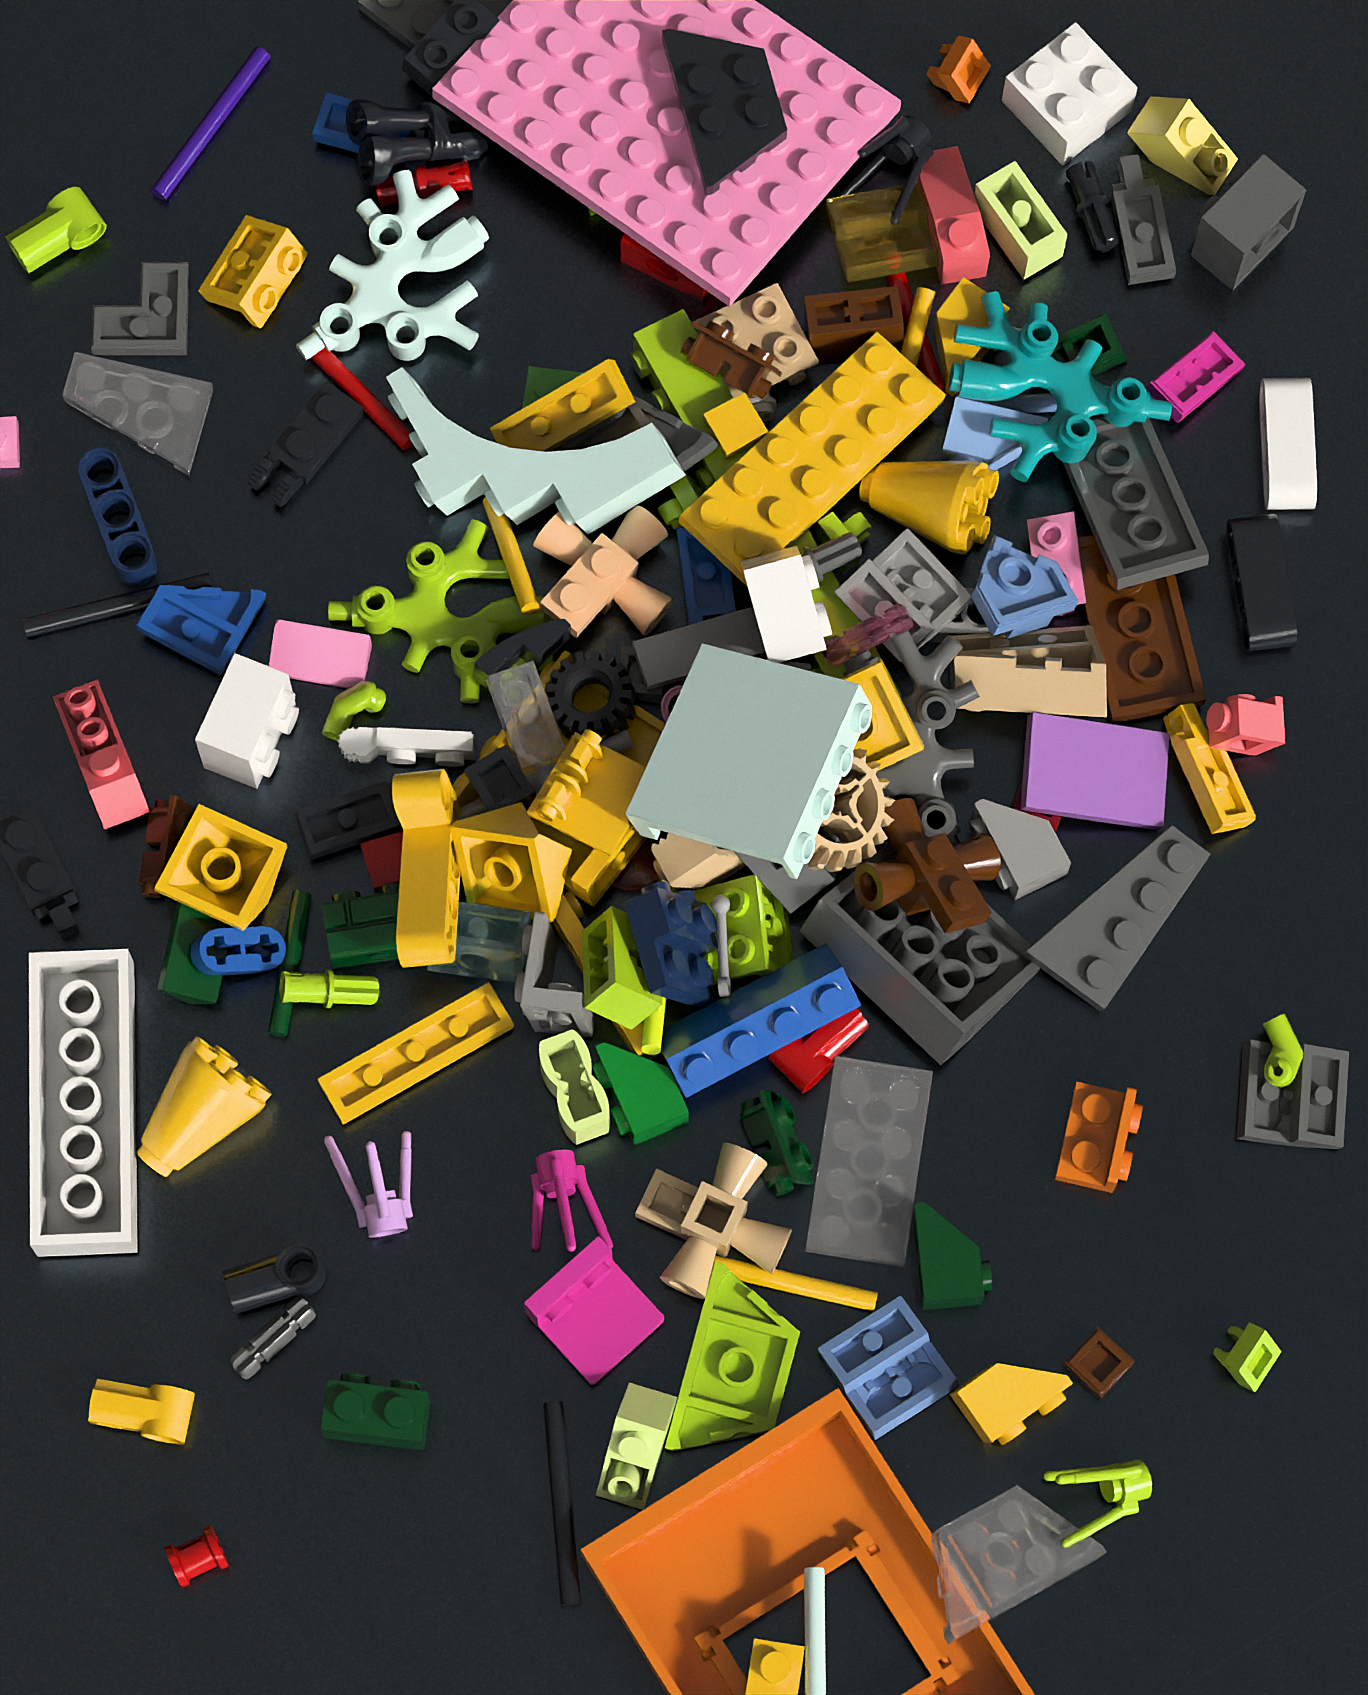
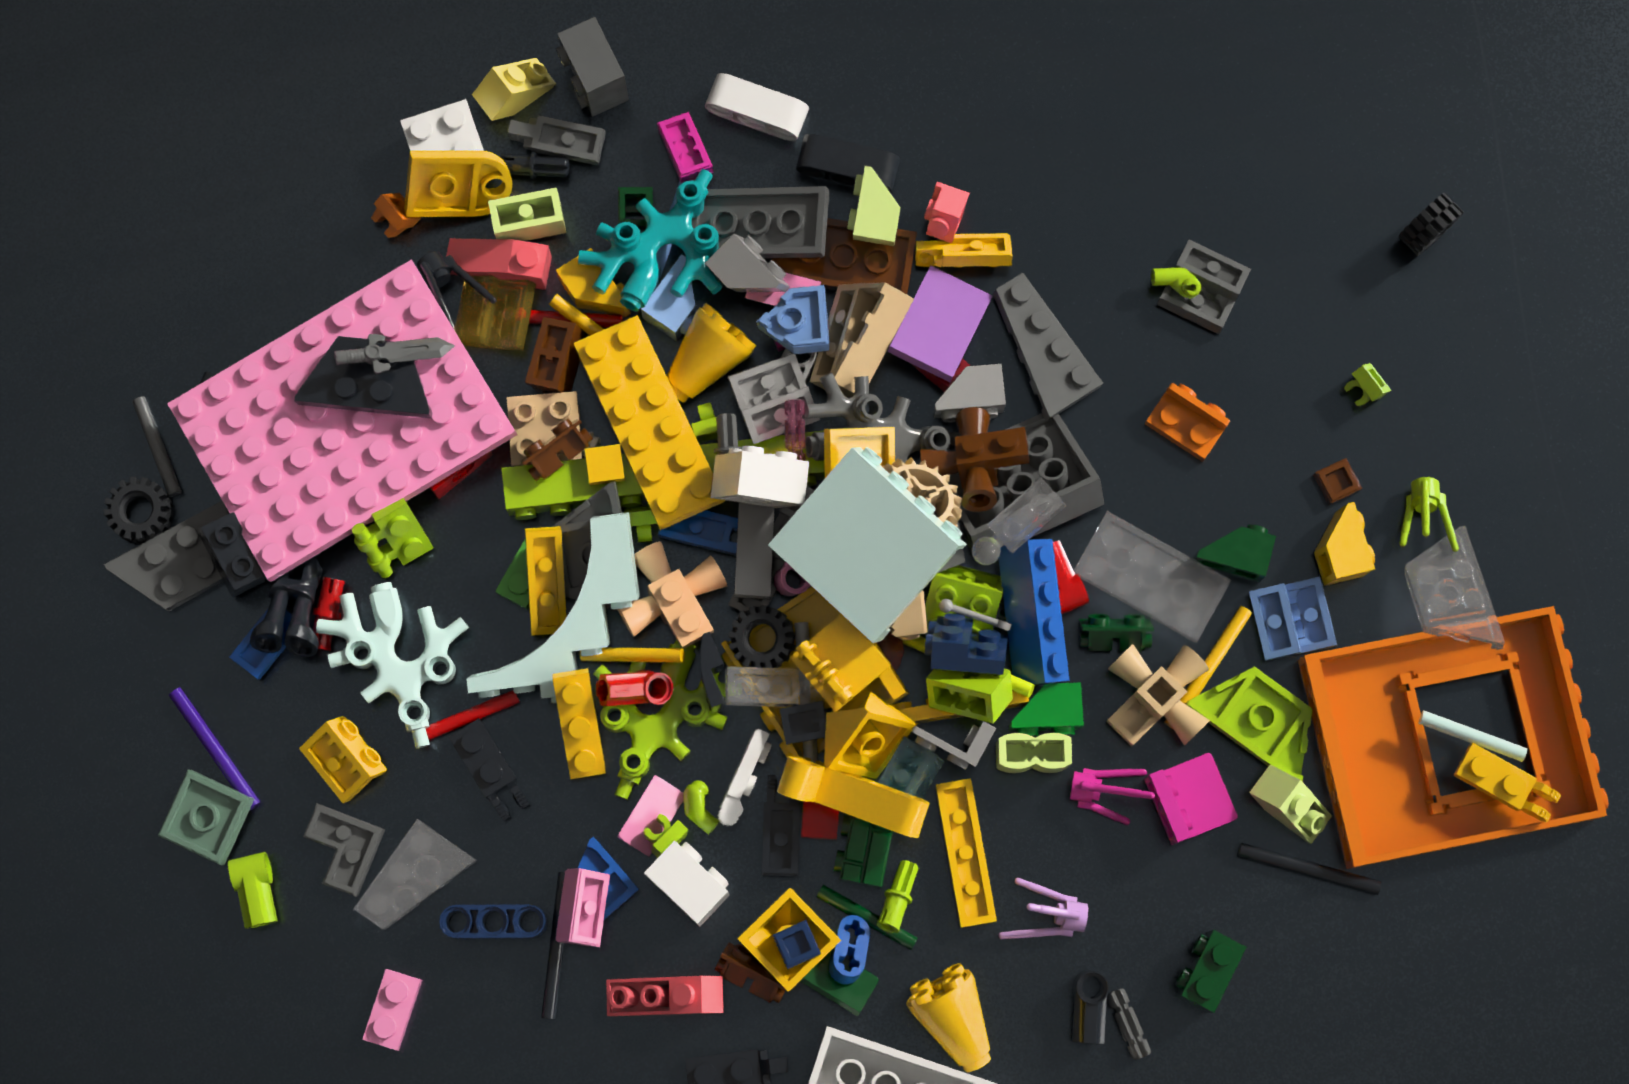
camera: 70 degrees left, 5 degrees up
none -> sand green plate [158,770,254,865]
none -> dark grey sword [334,334,455,375]
none -> lime plate [352,498,434,578]
none -> yellow tile [404,151,512,217]
none -> yellow plate [552,668,606,779]
none -> bright pink slope [556,868,610,947]
none -> red piece [596,669,674,706]
none -> lime tile [643,814,688,858]
none -> light grey slope [705,234,790,292]
none -> dark blue tile [773,920,821,969]
none -> yellowish green slope [847,166,900,246]
none -> clear plate [972,477,1066,565]

